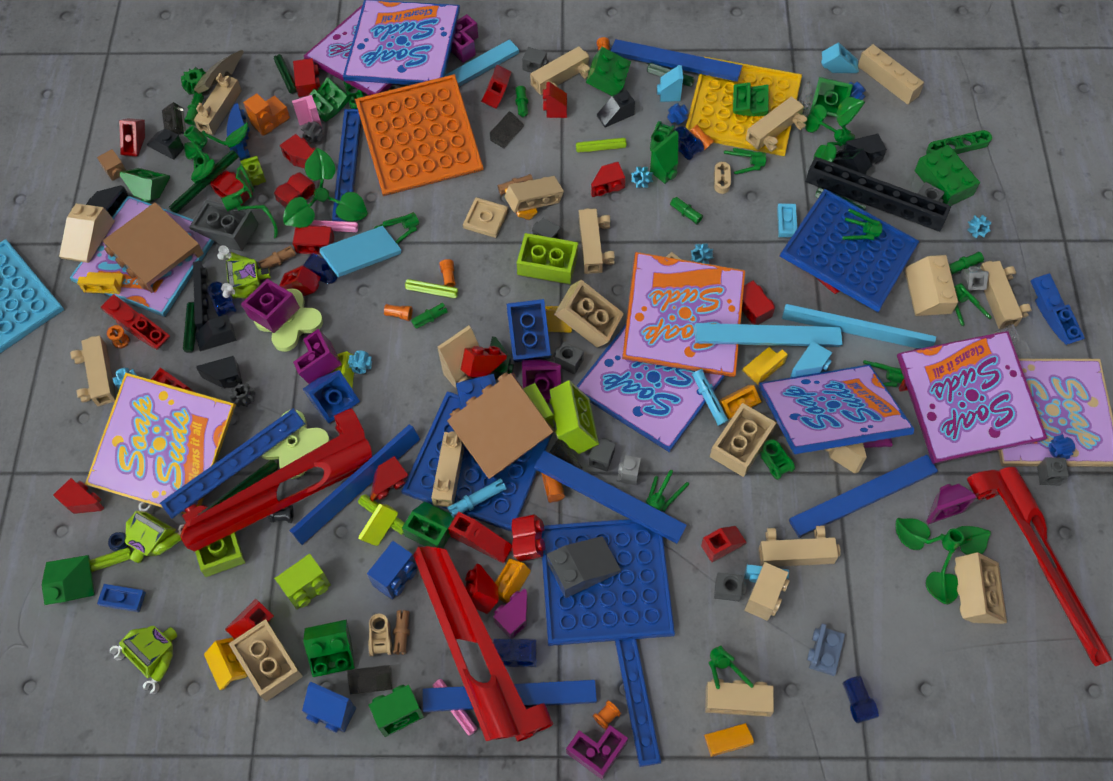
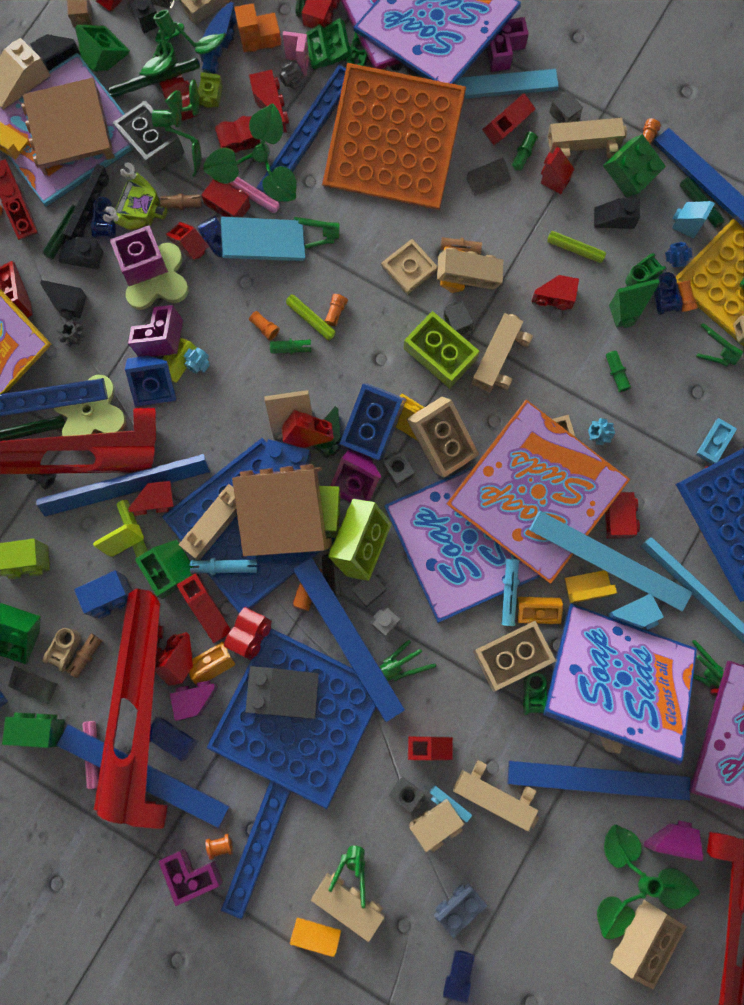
camera: 30 degrees right, 15 degrees up
medium azure gear [631,167,653,188] -> none
tan beam [714,162,731,194] -> none

